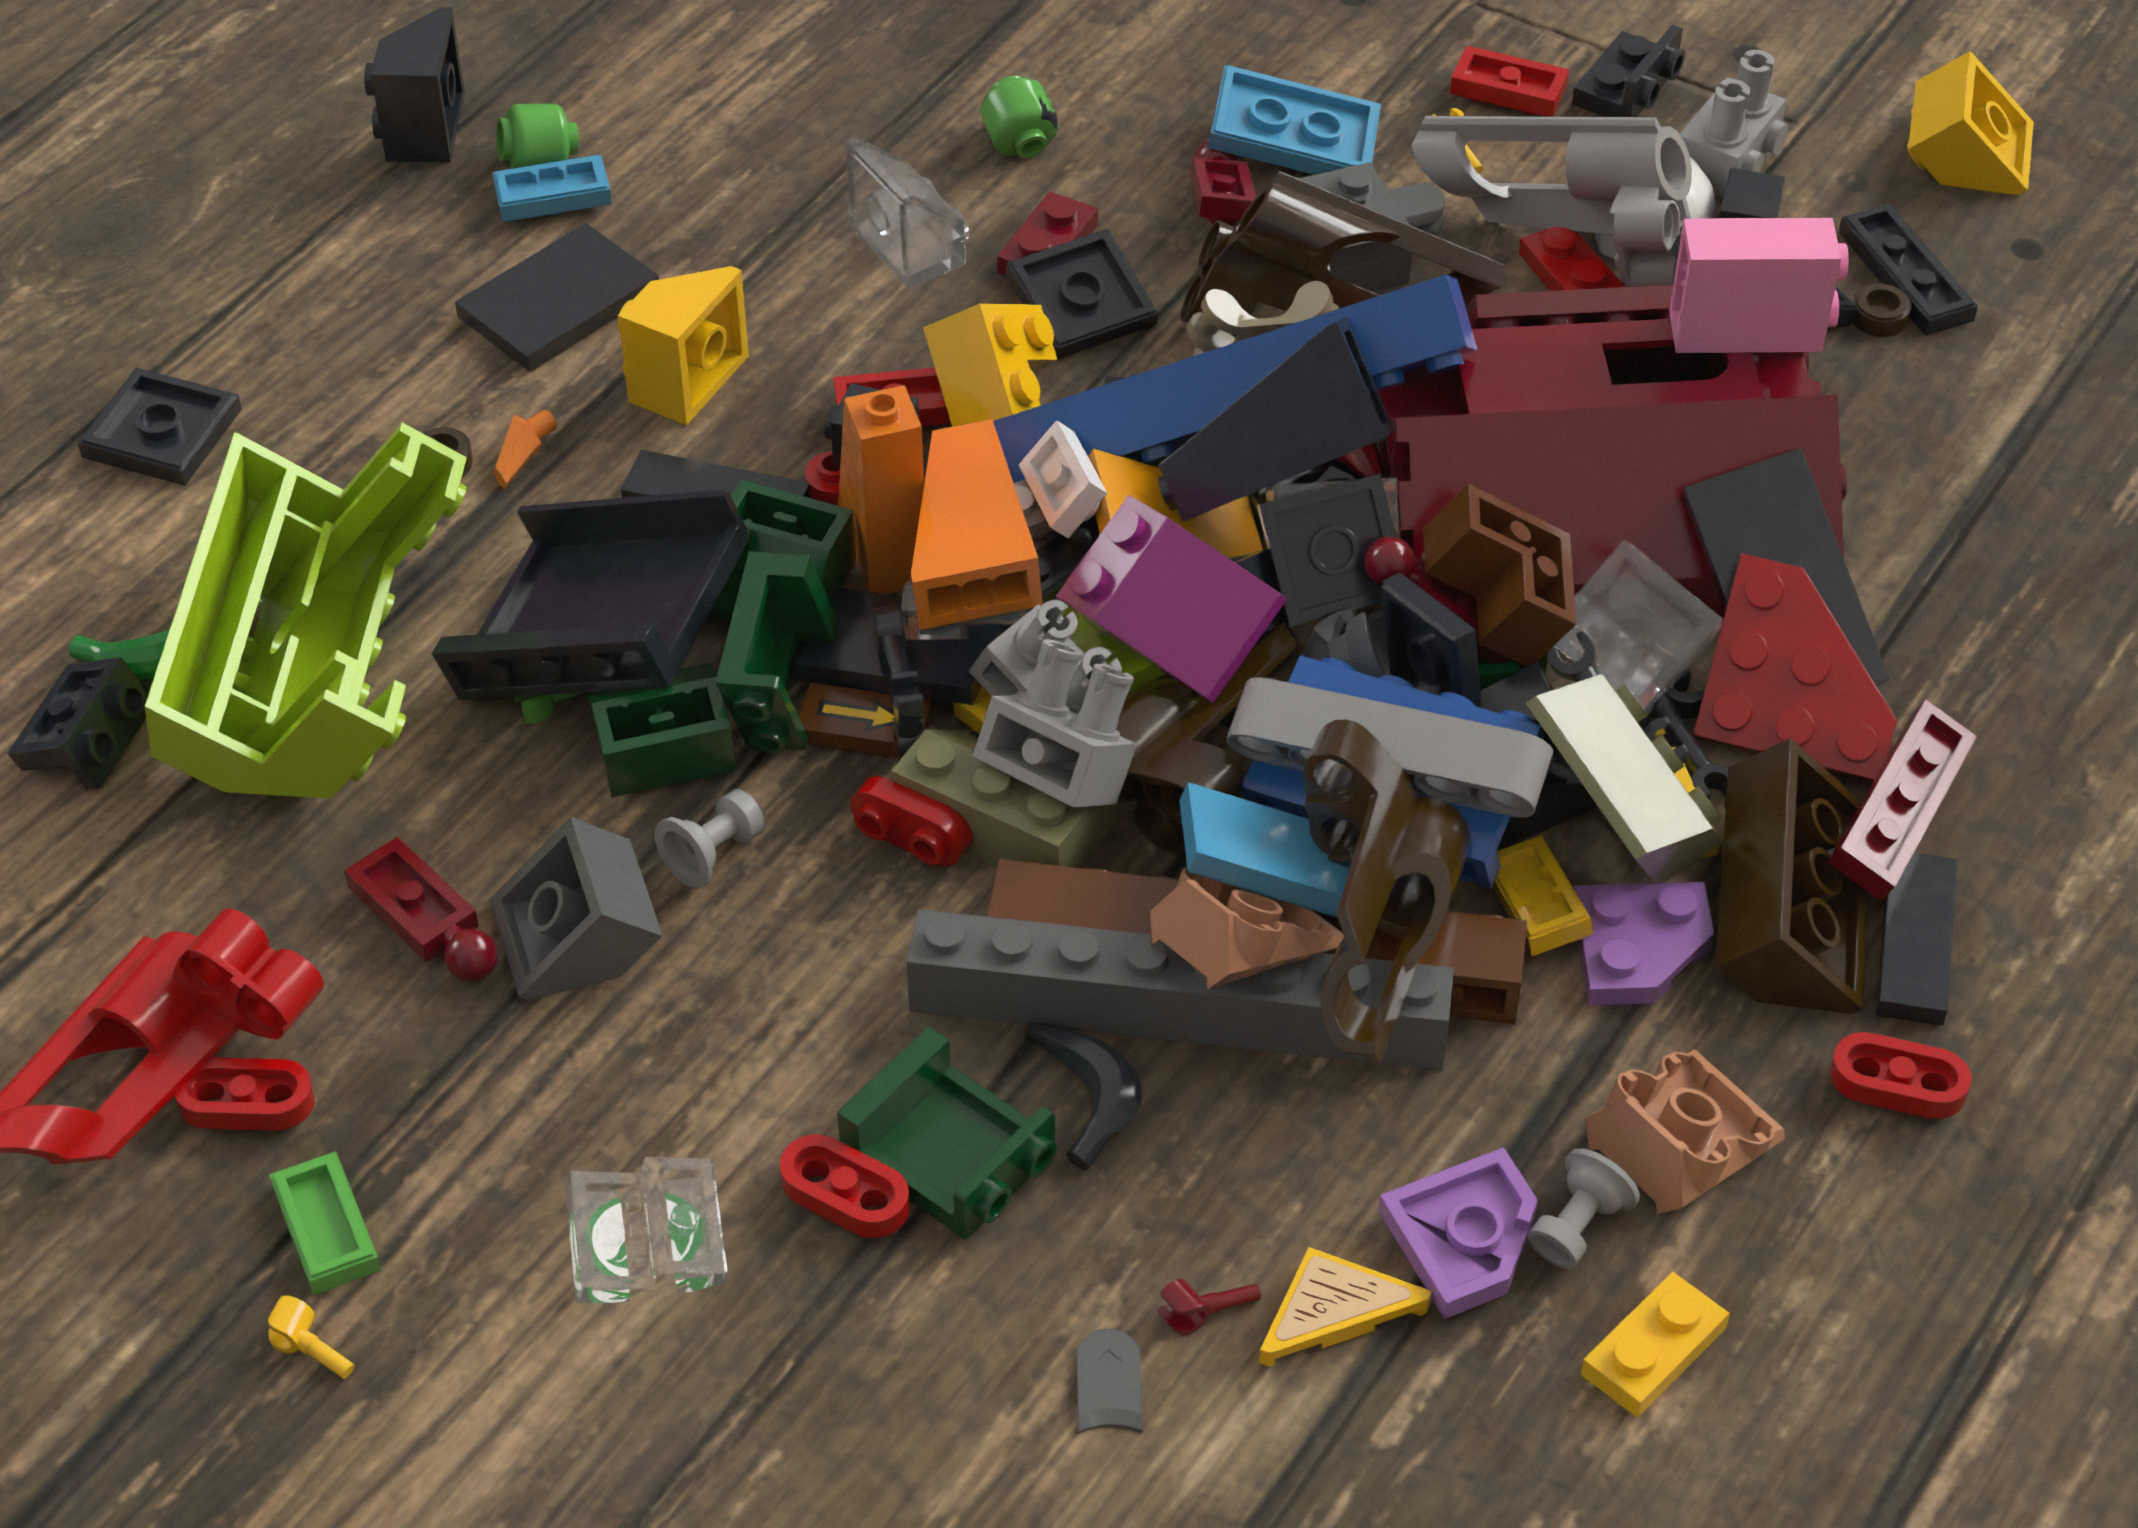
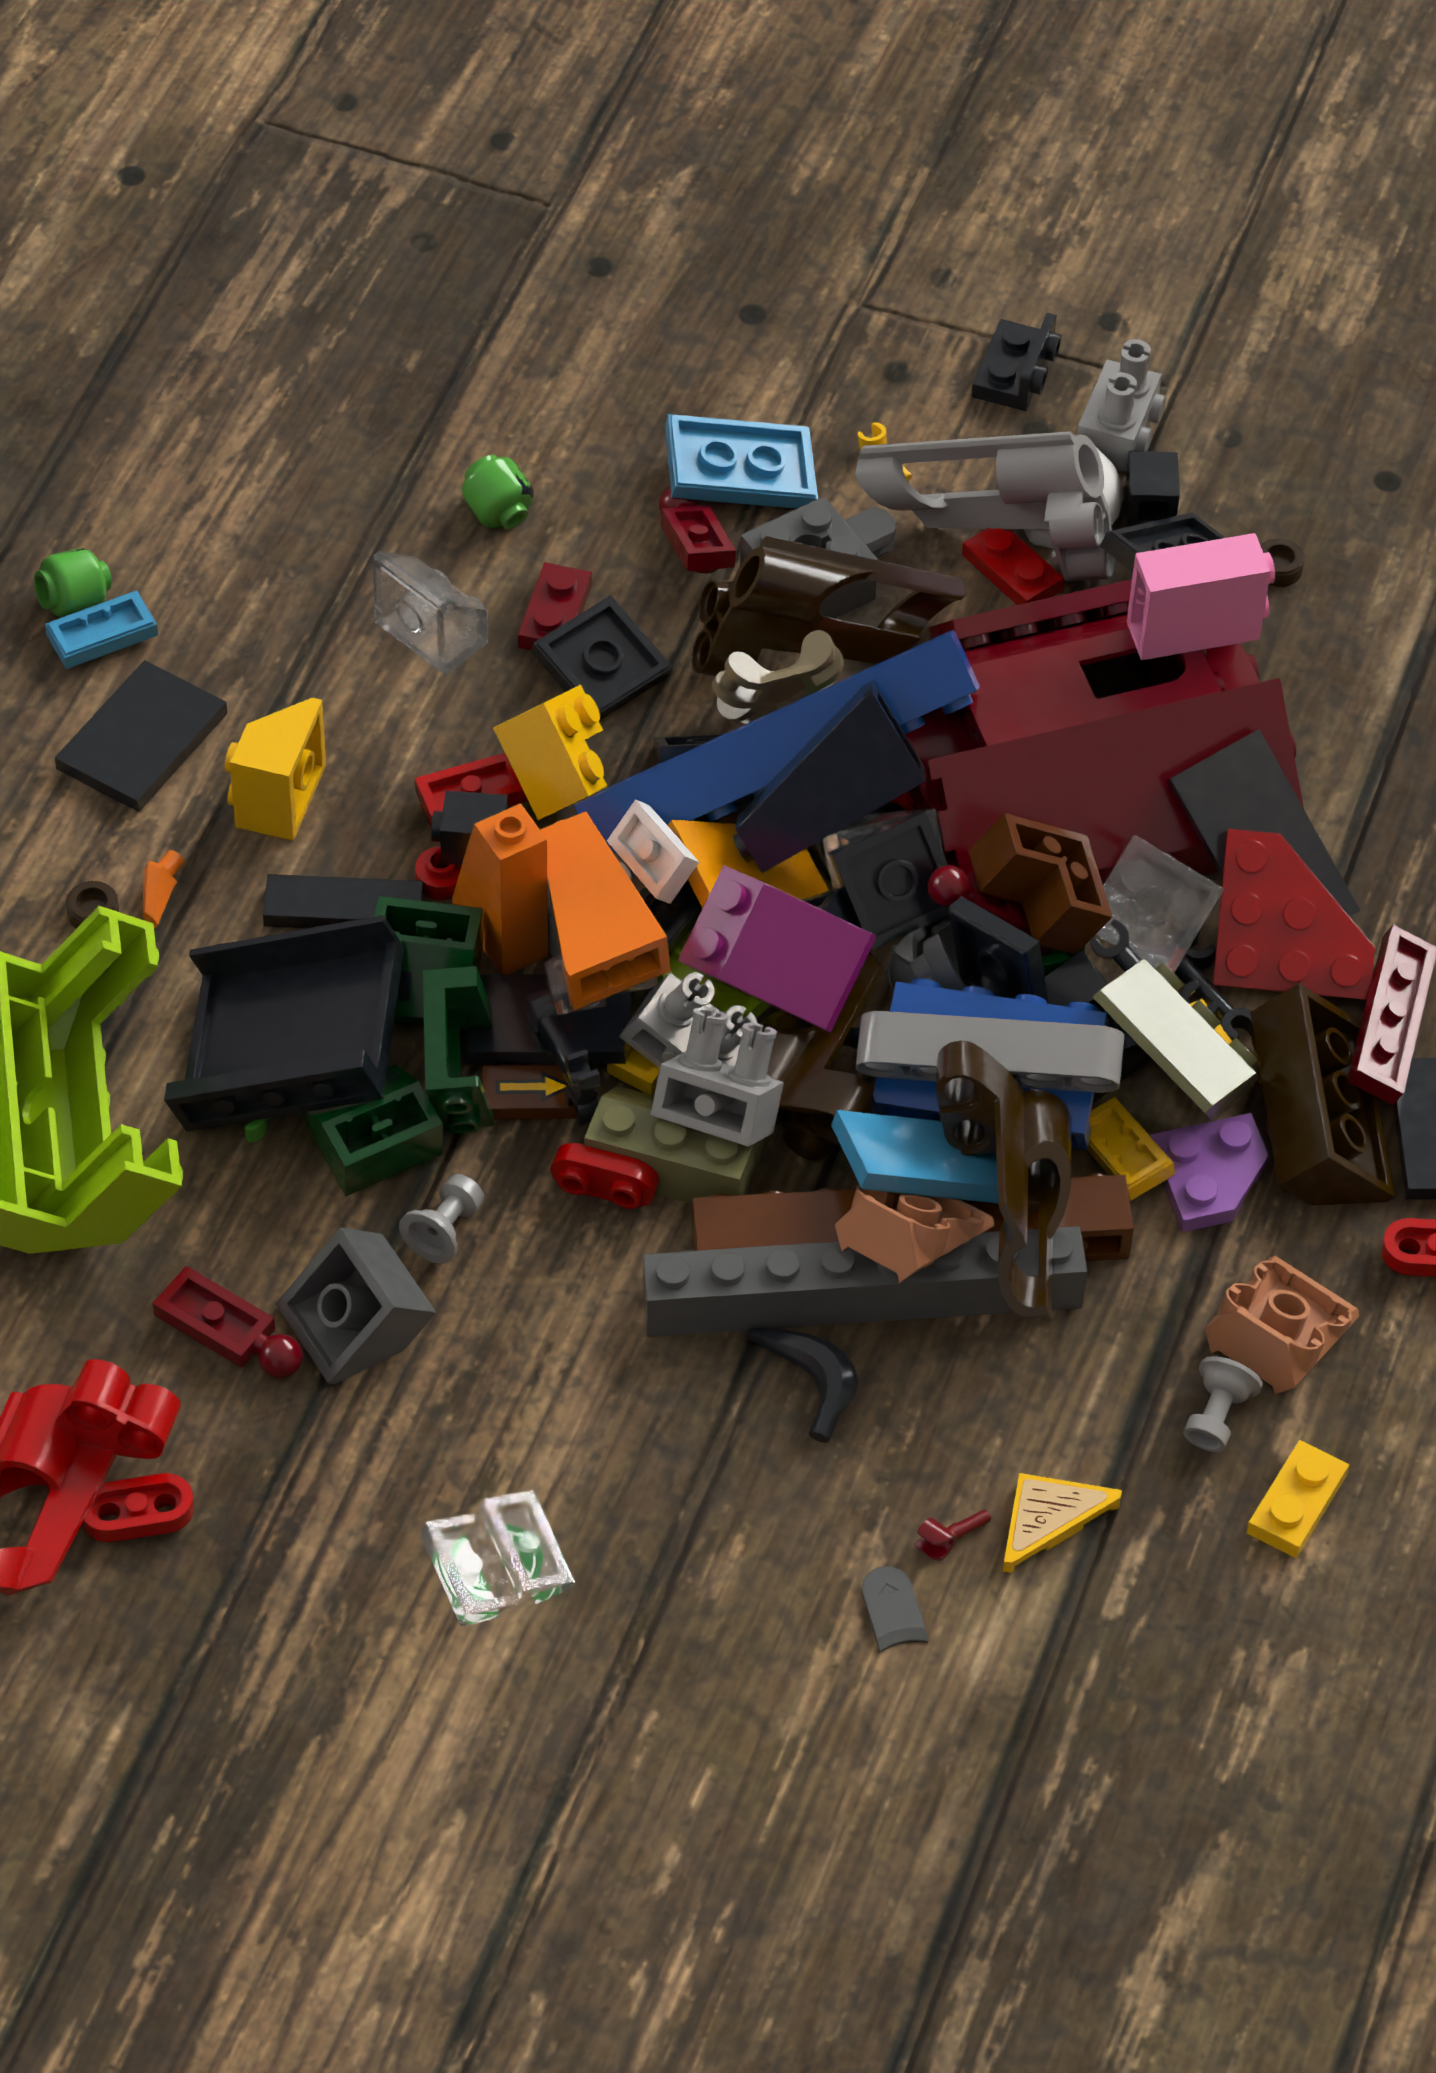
camera: 15 degrees left, 5 degrees up
yellow hand [268,1296,355,1379] -> none
bright green tile [269,1151,381,1295] -> none
red plate [780,1134,909,1238] -> none
dark green panel [837,1026,1057,1240] -> none
medium lavender plate [1378,1147,1537,1319] -> none
red plate [1450,46,1570,117] -> none
black tile [1839,203,1978,336] -> none
yellow slope [1907,51,2034,195] -> none

